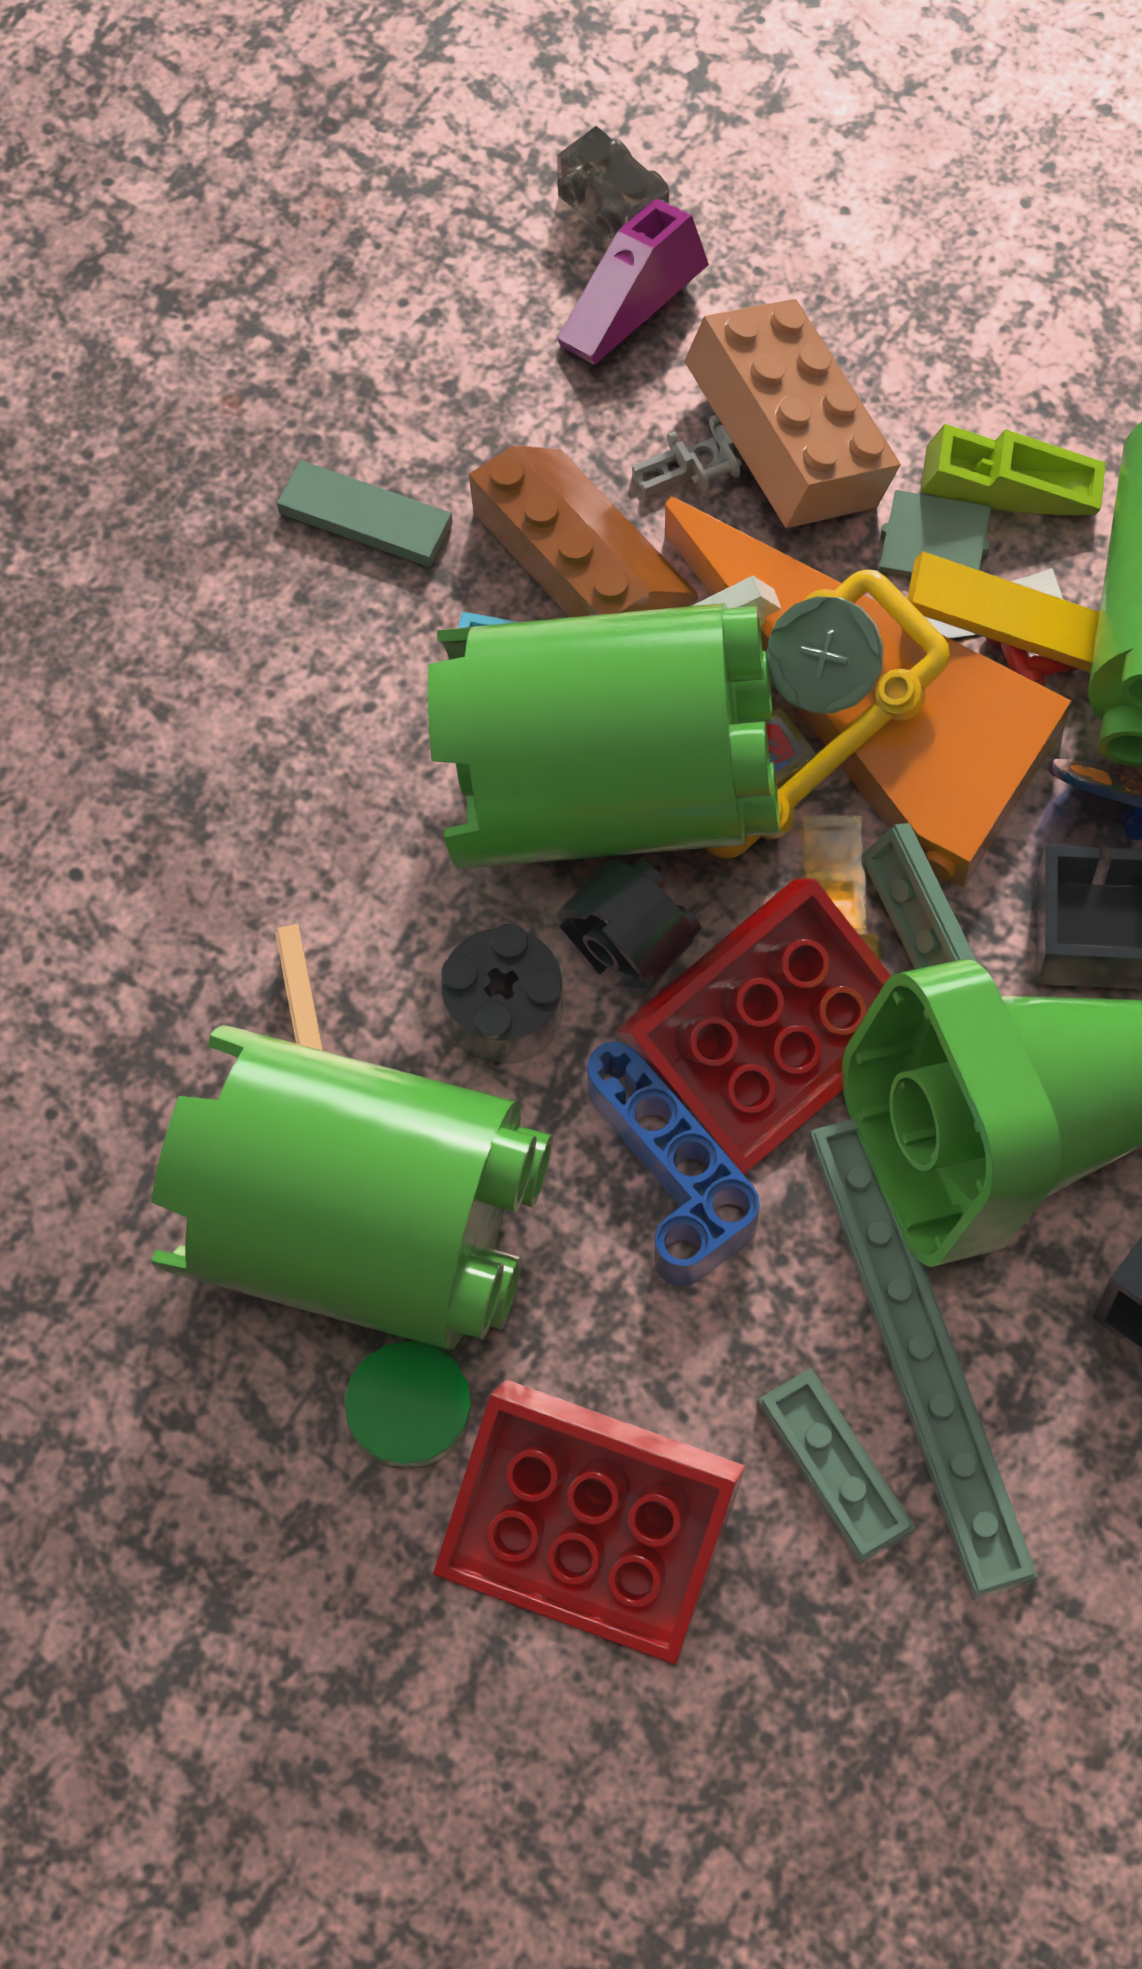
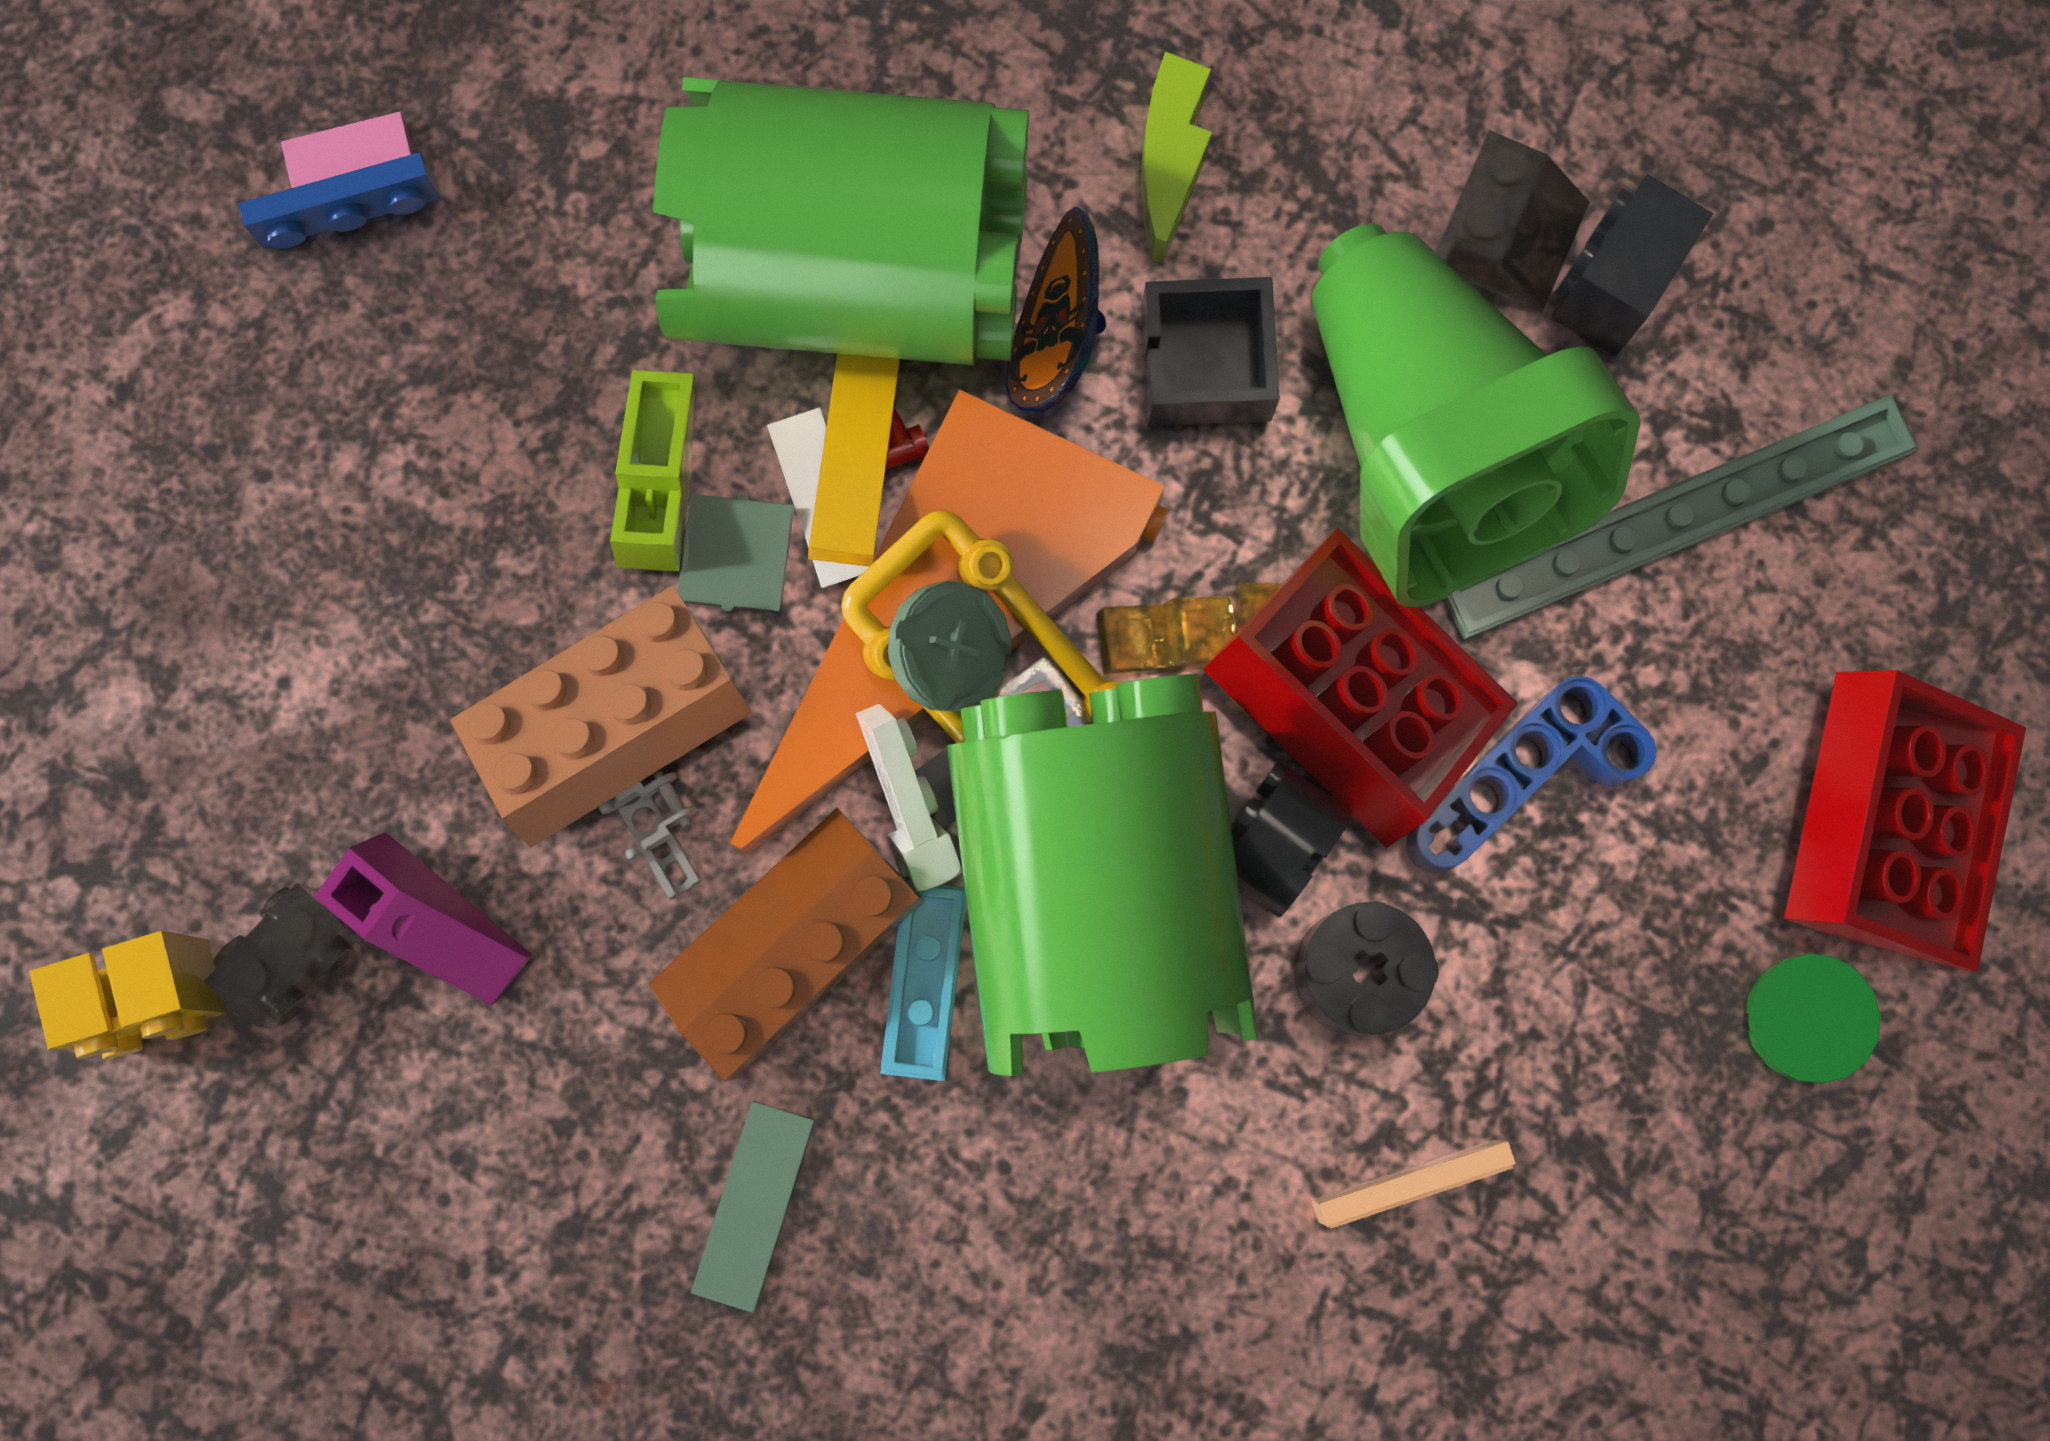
camera: 100 degrees left, 15 degrees up
bright green brick [151,1025,553,1350] -> none
sand green tile [757,1368,916,1566] -> none
sand green tile [860,823,977,969] -> none
none -> yellow piece [29,931,226,1060]

